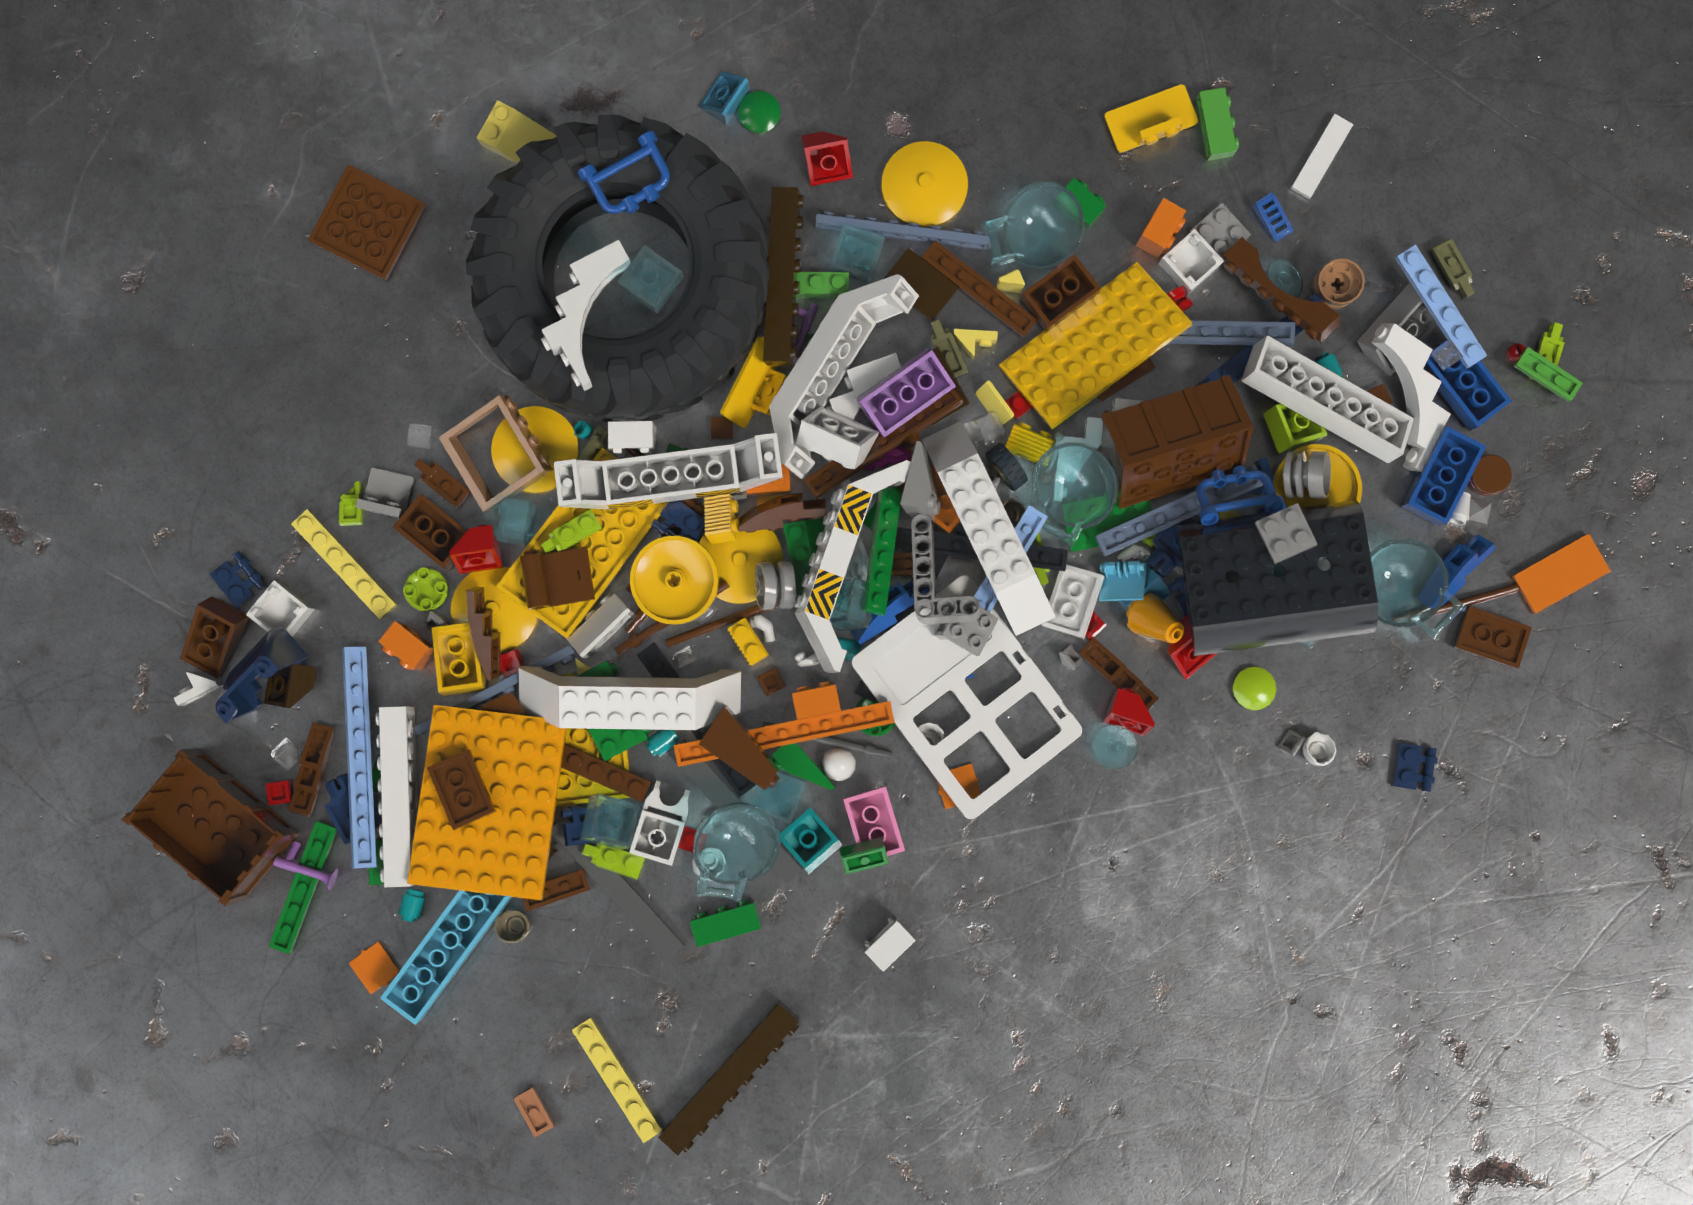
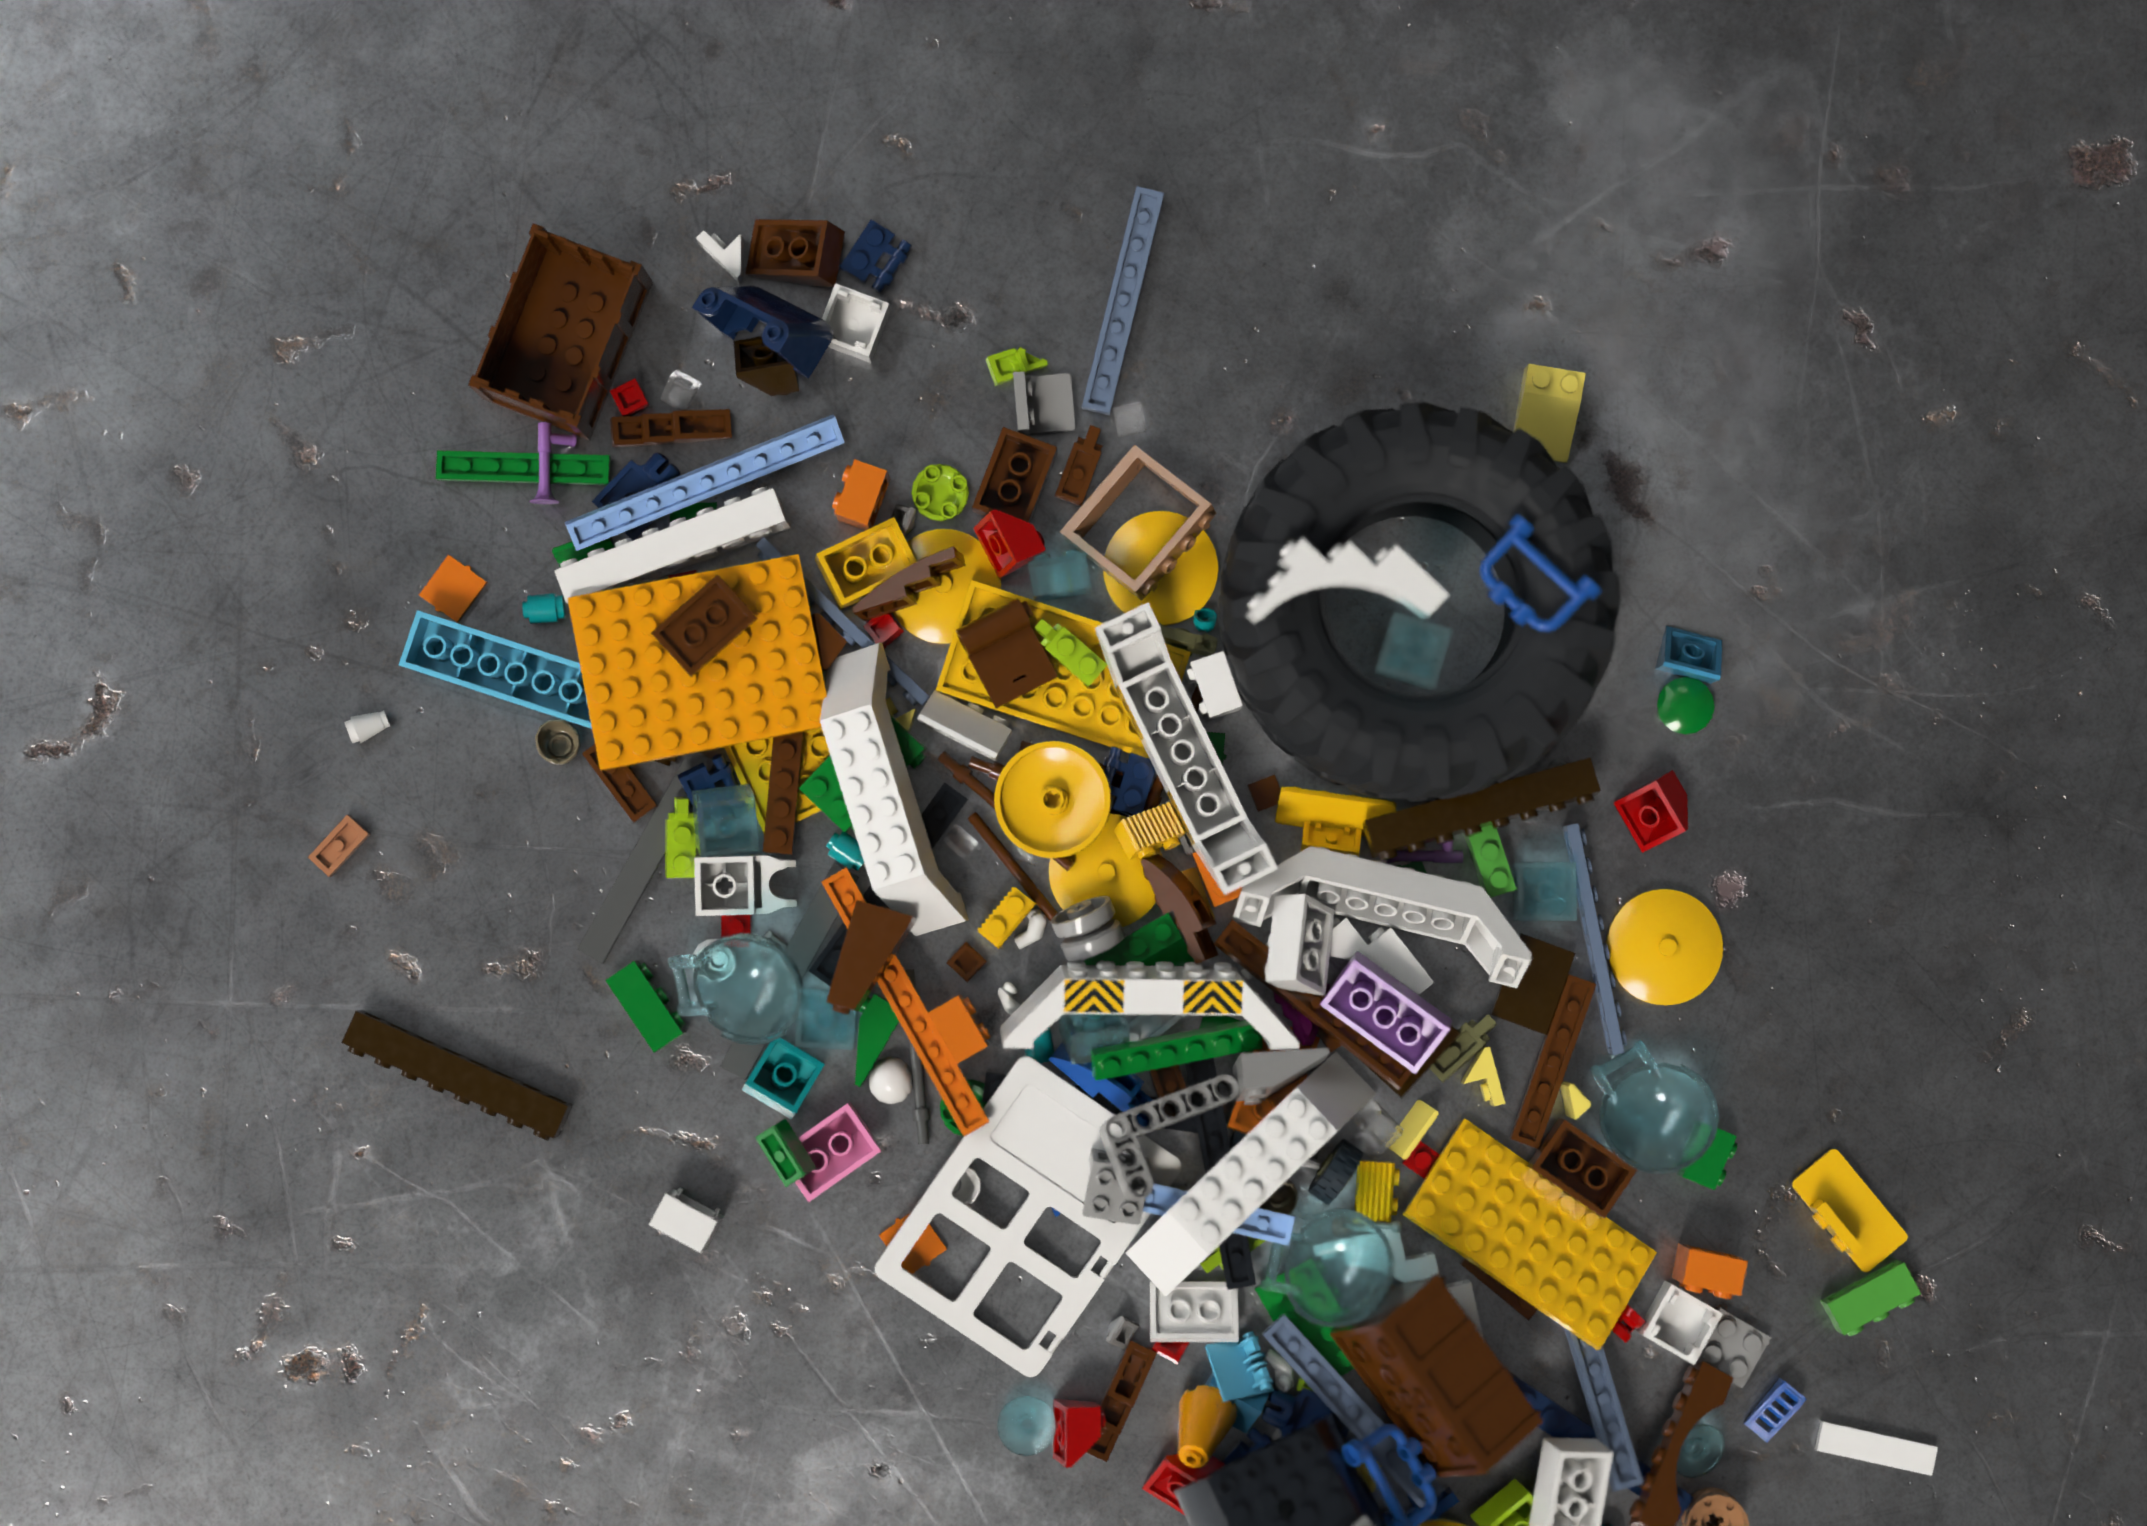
camera: 75 degrees right, 0 degrees up
light yellow plate [291,509,397,620] -> none
reddish brown plate [308,164,426,281] -> none
light yellow plate [572,1017,663,1143] -> none
none -> white cone [344,710,390,743]
none -> sand blue plate [1082,186,1164,415]

